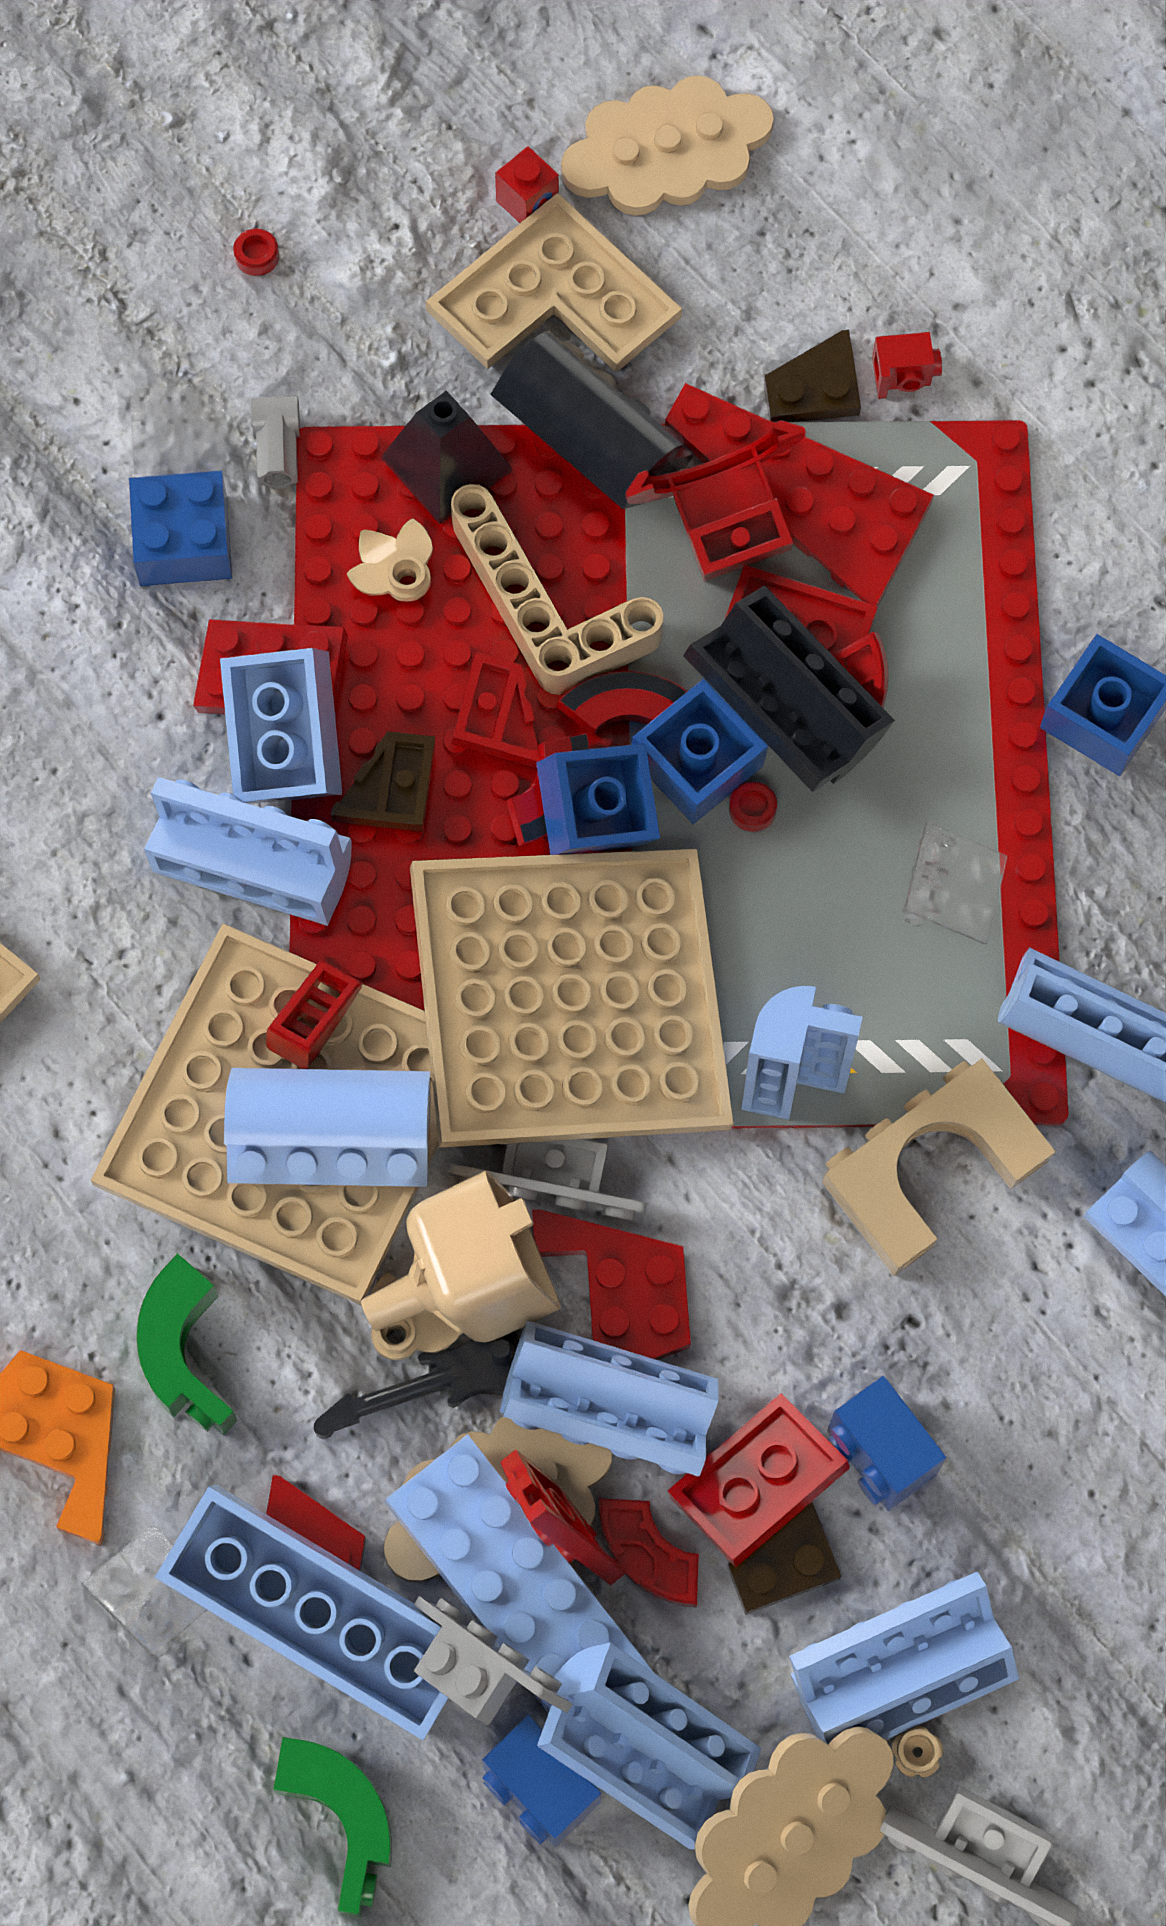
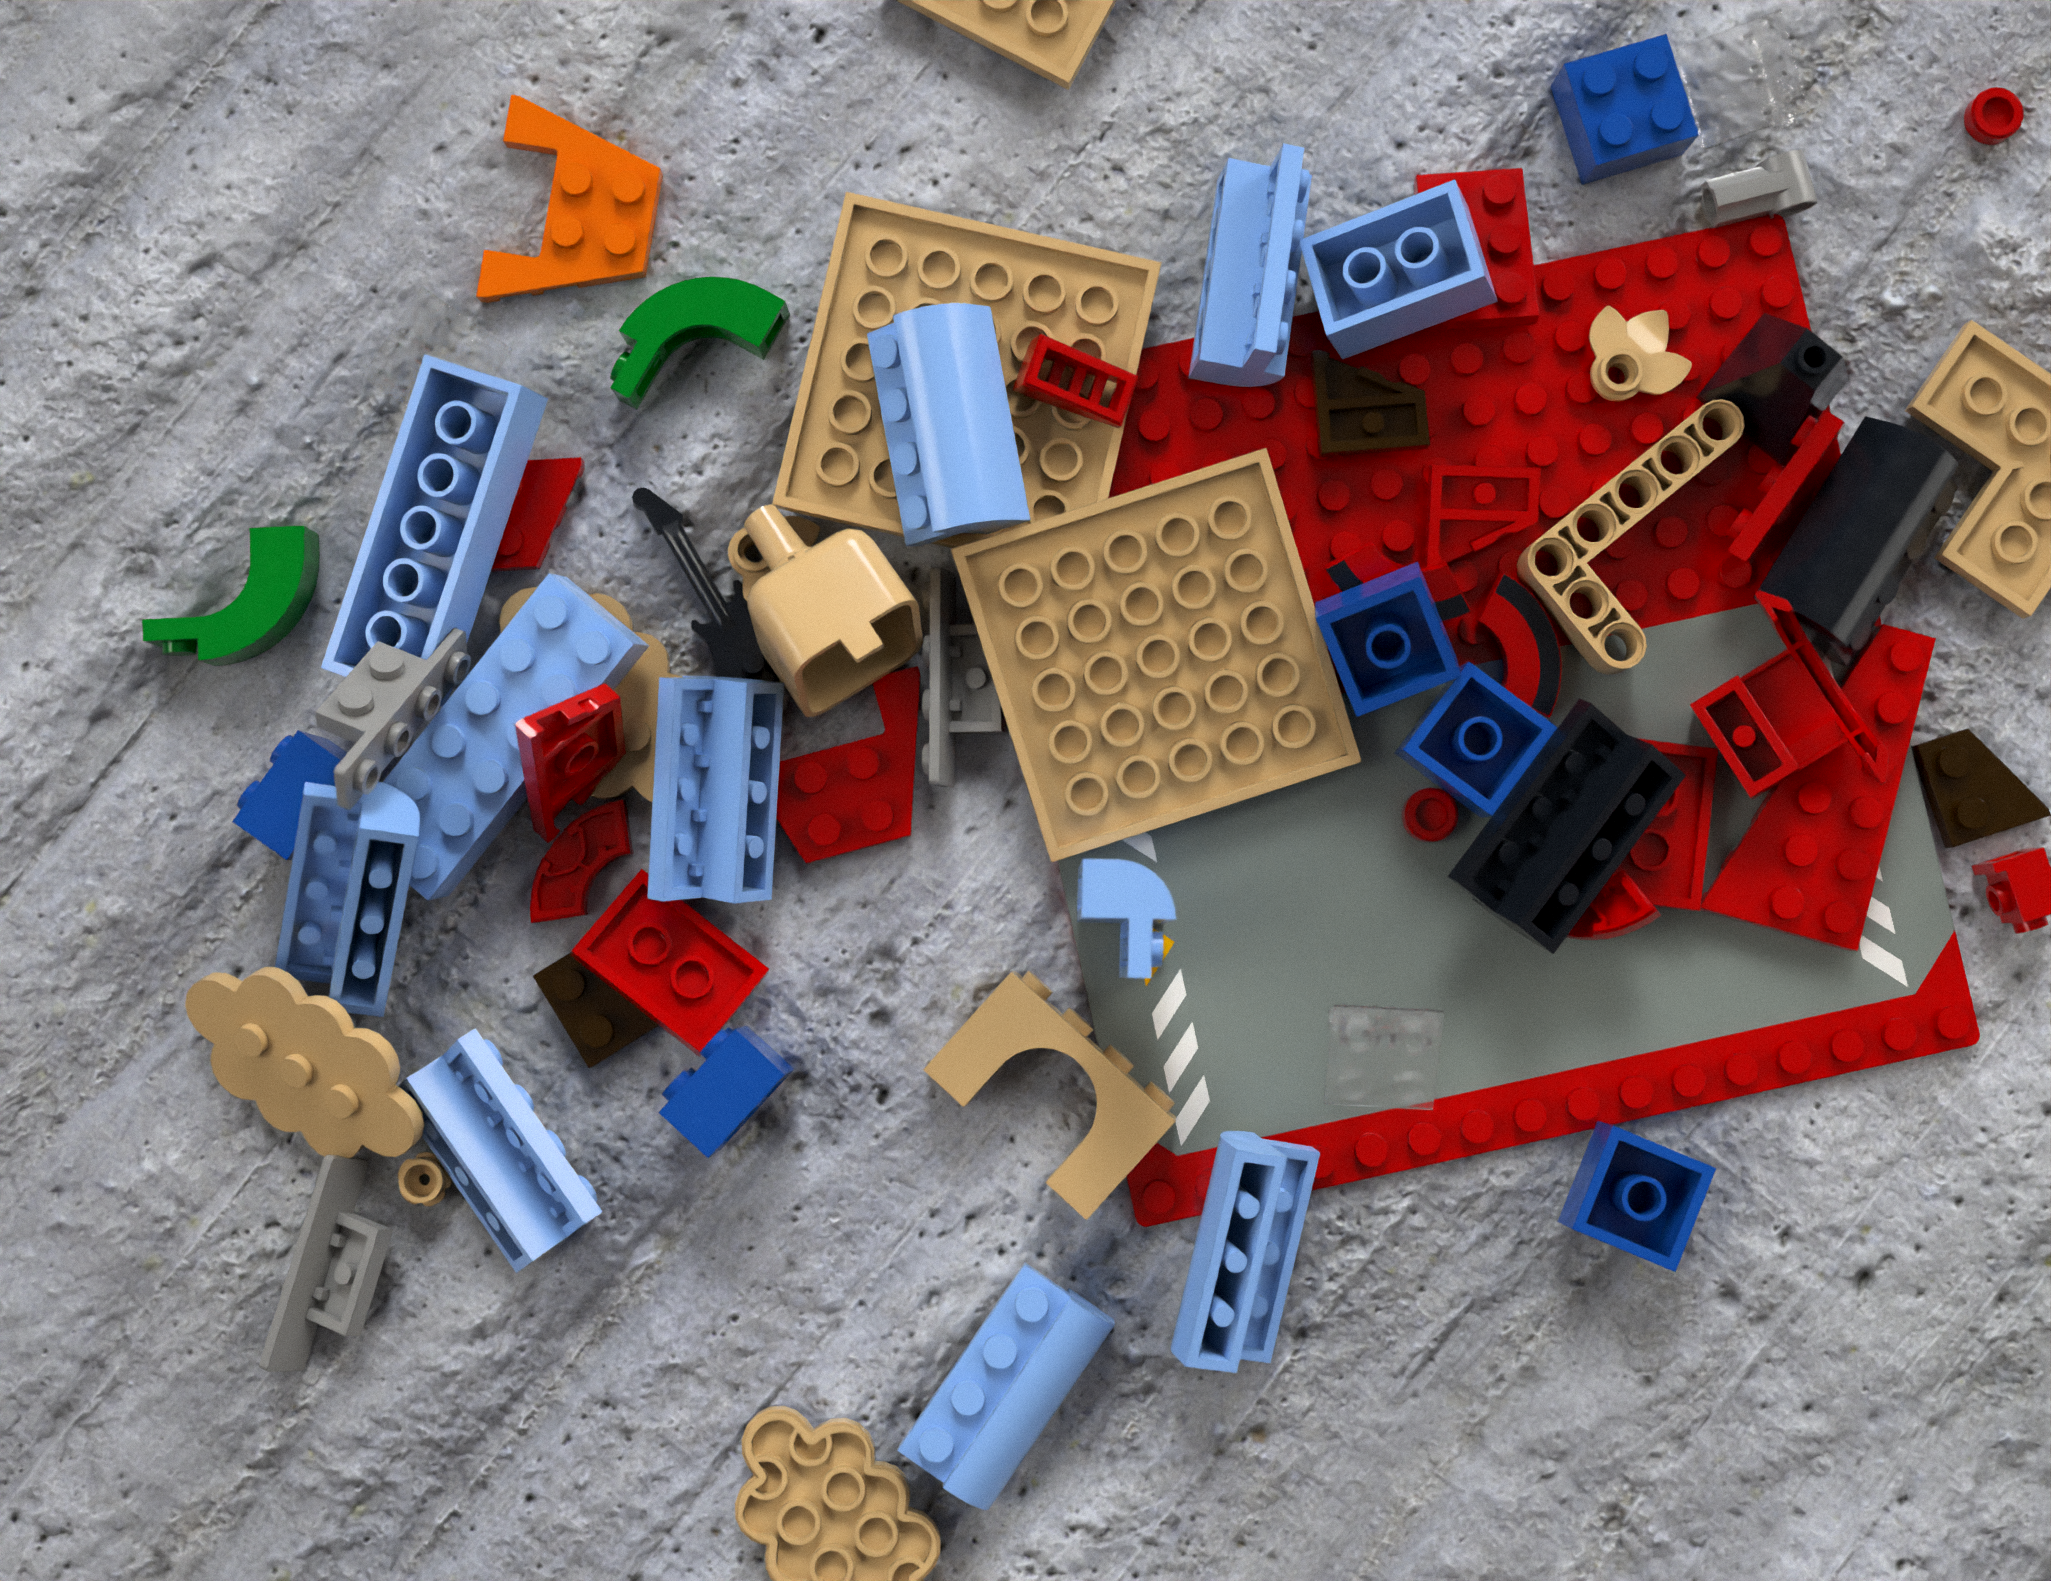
camera: 75 degrees right, 15 degrees up
none -> red wing [1726,410,1845,562]

